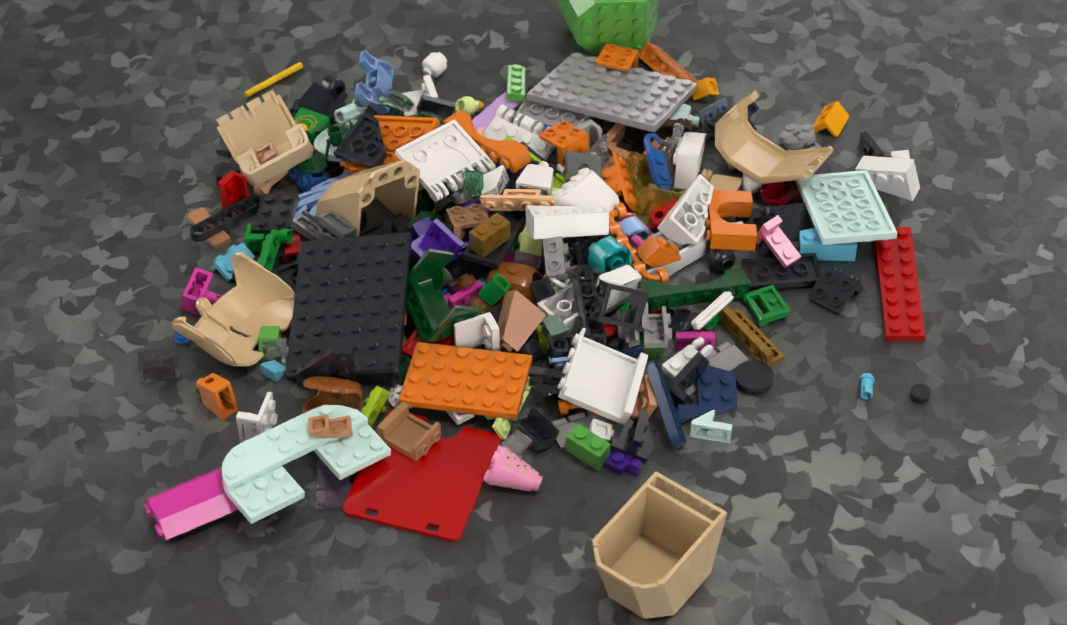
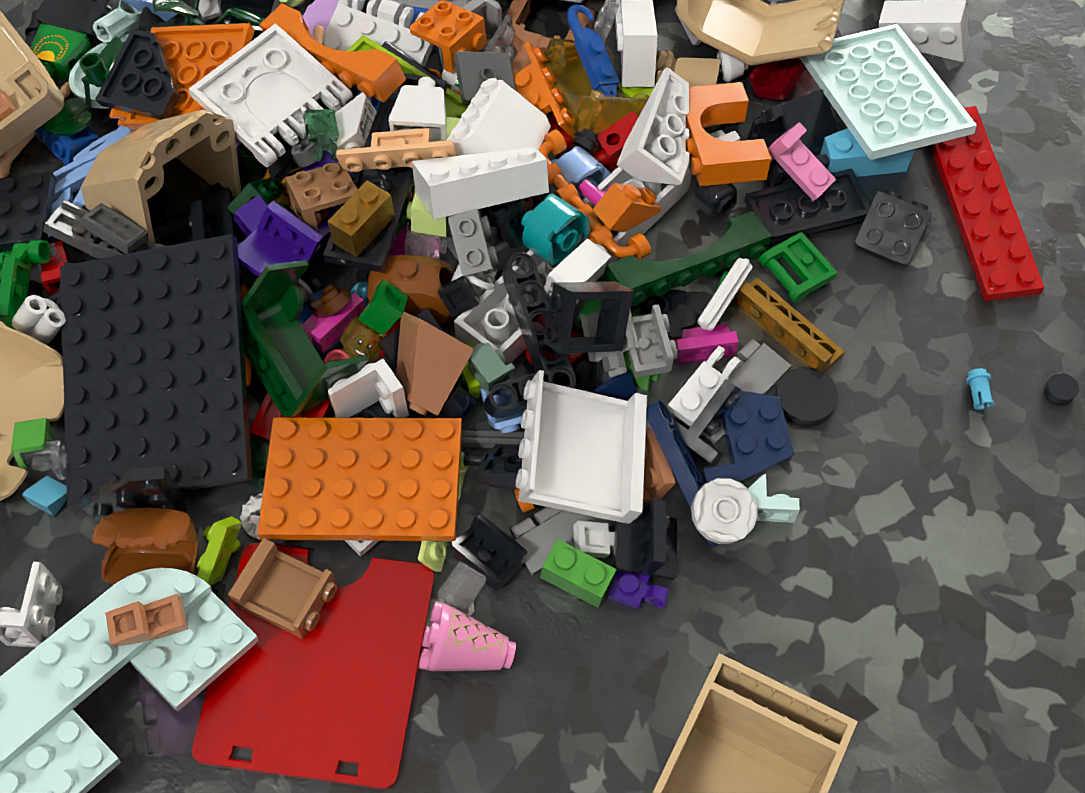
camera: 10 degrees left, 15 degrees up
none -> white piece [12,295,66,345]
none -> black plate [572,129,600,154]
none -> white tile [691,478,758,544]

